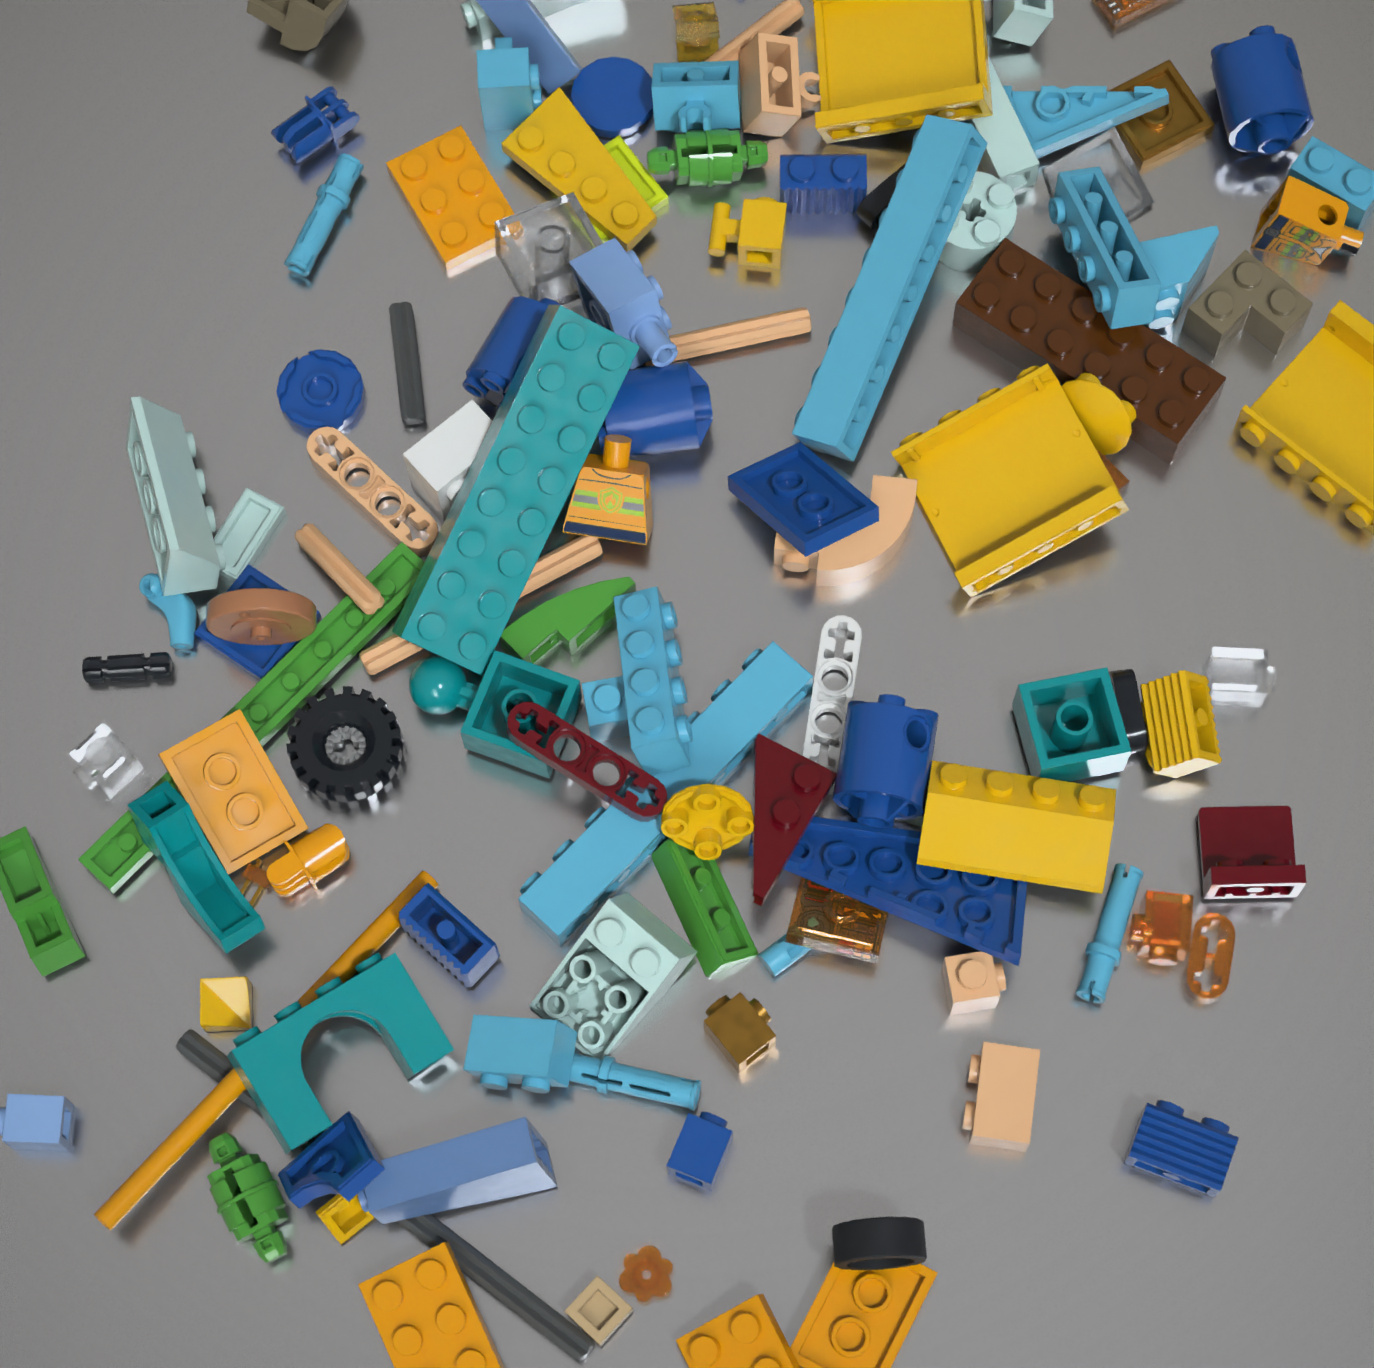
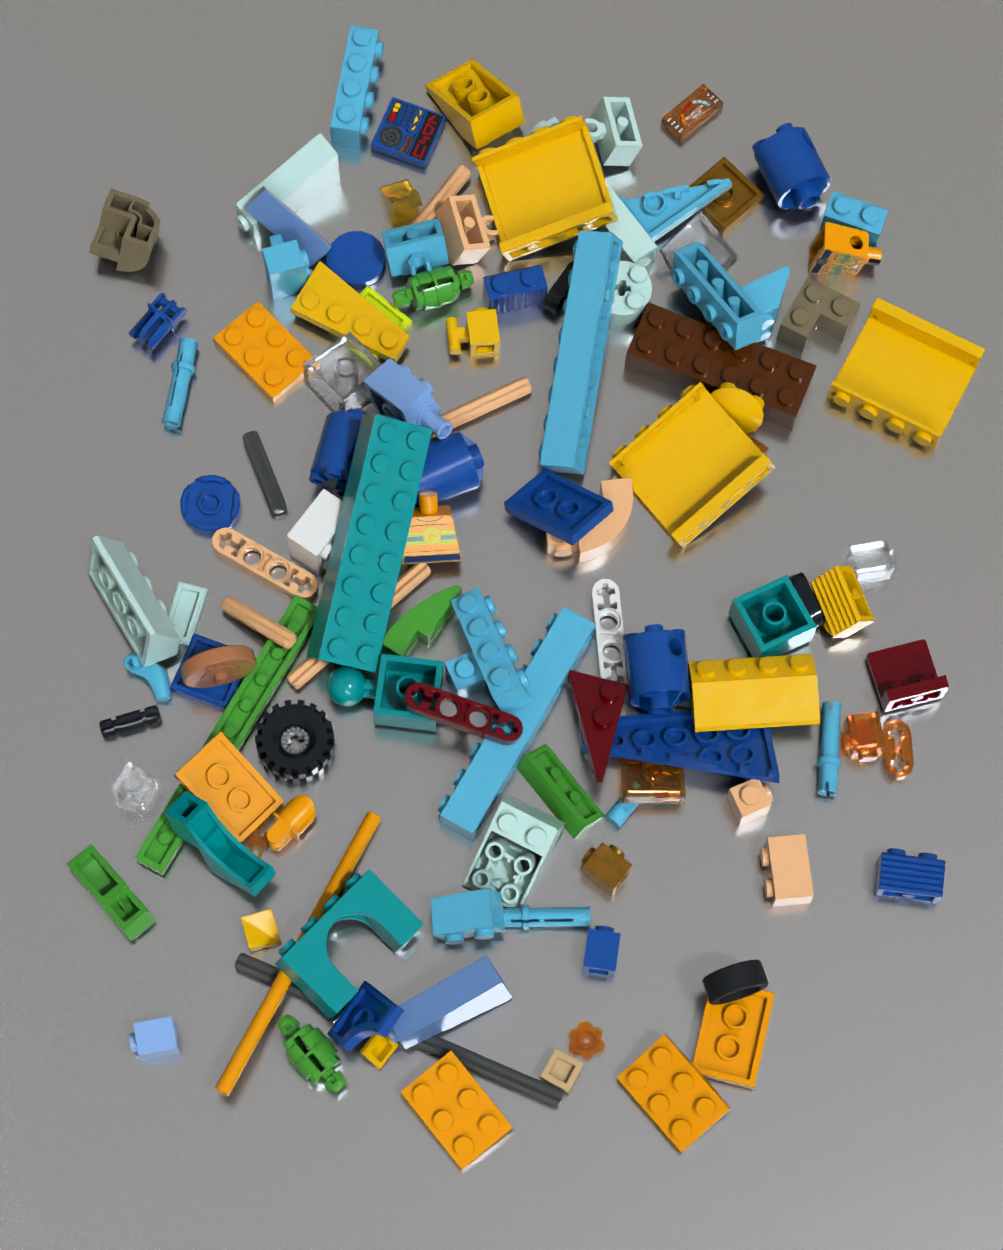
camera: 20 degrees left, 0 degrees up
blue brick [399,883,500,987] -> none
yellow dish [661,784,754,860] -> none

